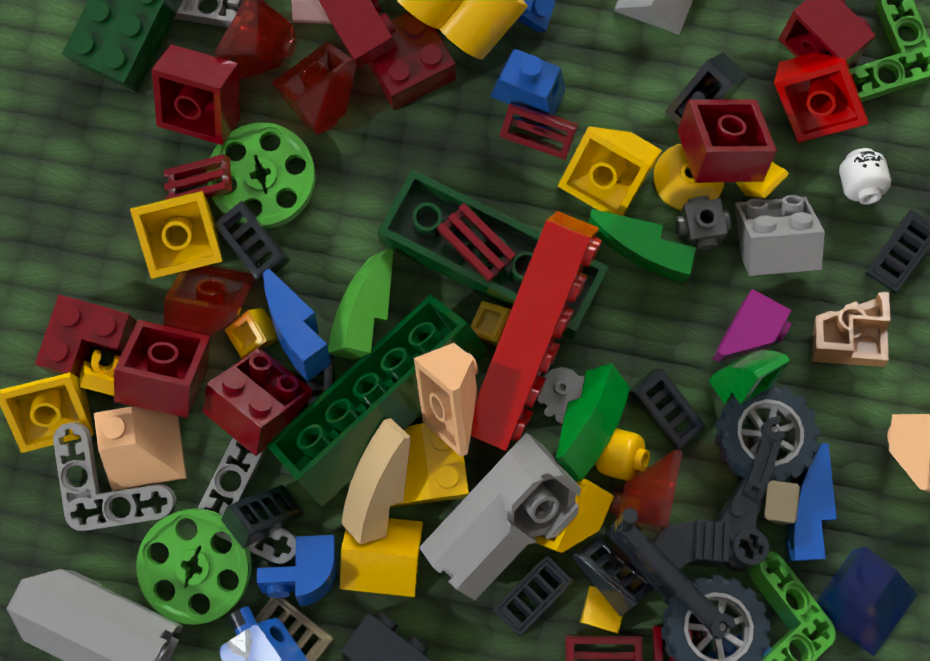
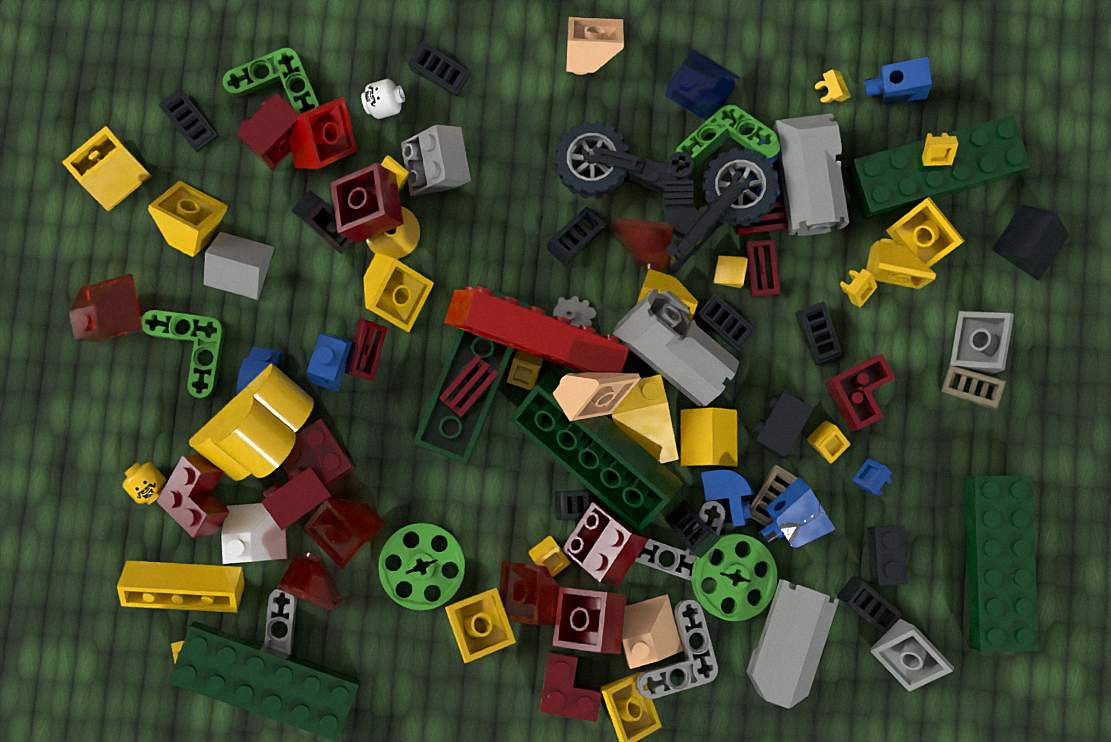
camera: 100 degrees left, 5 degrees up
yellow tile [79,350,120,396] -> none
dark red brick [152,45,240,145] -> none
dark red tile [164,154,232,200] -> none
black slope [214,201,291,282] -> none
blue slope [263,269,331,382] -> none
bright green slope [328,249,394,360] -> none
tan slope [342,418,411,544] -> none
green slope [556,363,630,482] -> none
black slope [572,536,655,617] -> none
green slope [588,209,696,283] -> none
yellow head [595,428,650,481] -> none
dark grey brick [676,196,731,251] -> none
green slope [708,350,790,405] -> none
magenta slope [712,289,791,362] -> none
dark tan slope [764,481,800,526] -> none
blue slope [786,443,837,562] -> none
medium nougat slope [811,292,890,367] -> none

